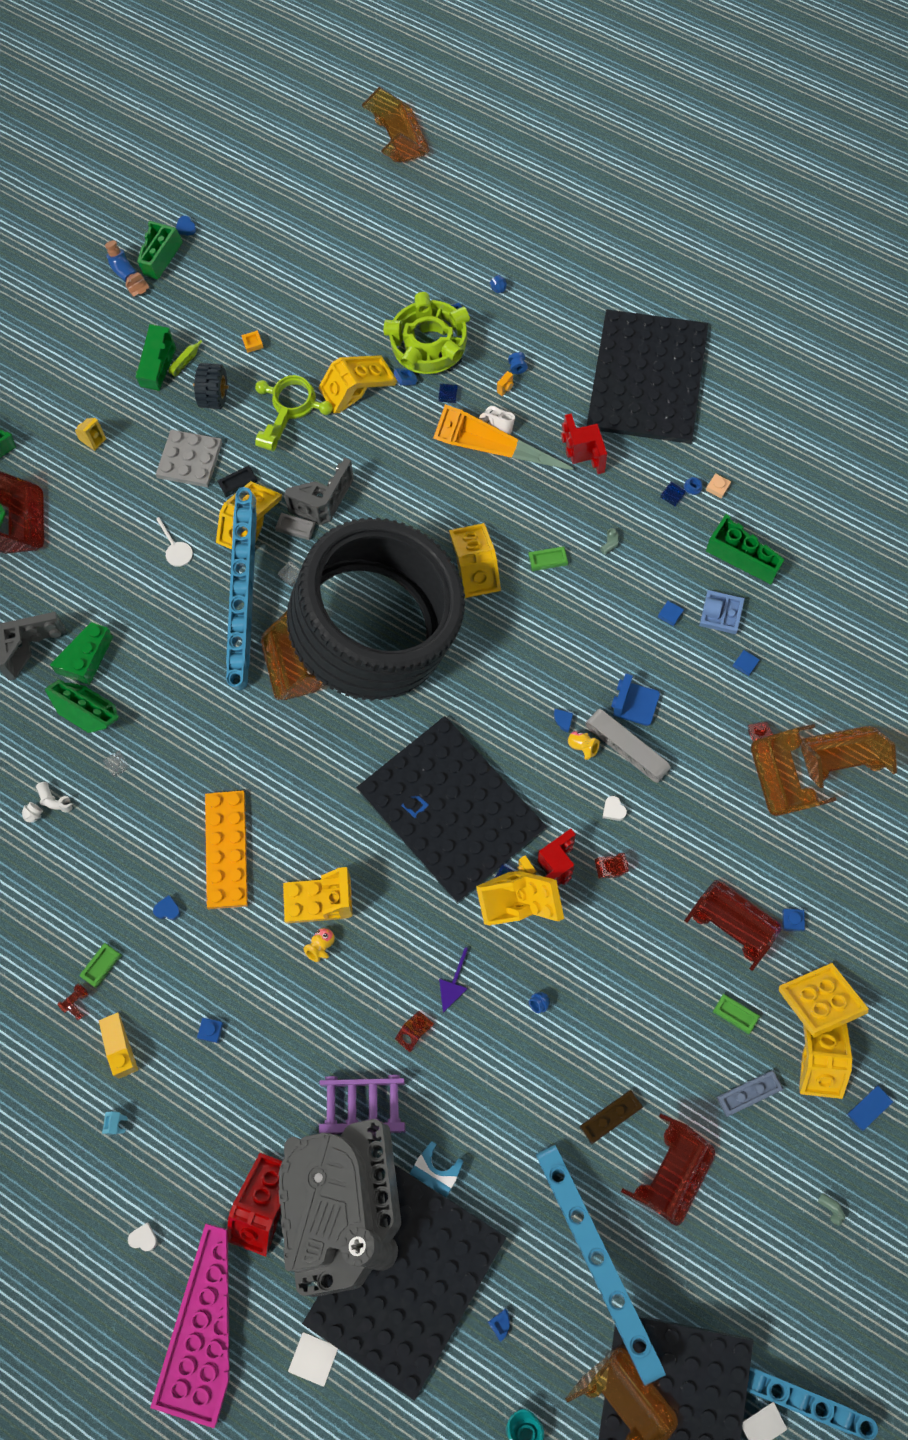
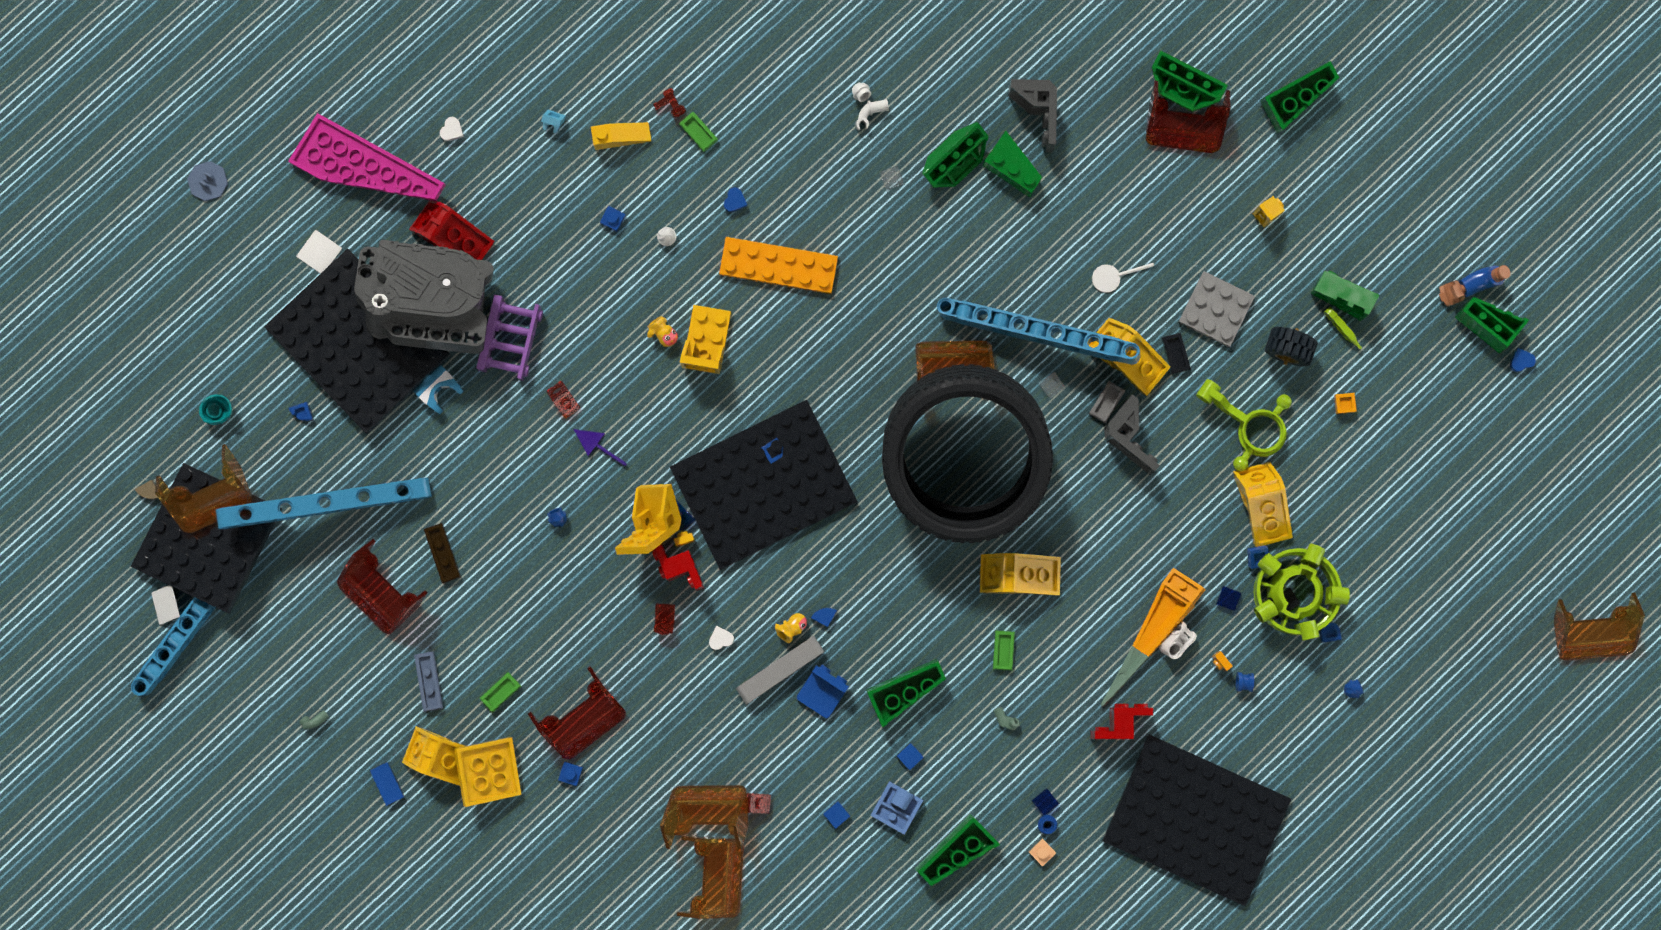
camera: 100 degrees right, 15 degrees up
none -> white plate [657,227,676,246]
none -> green wedge [866,659,946,728]

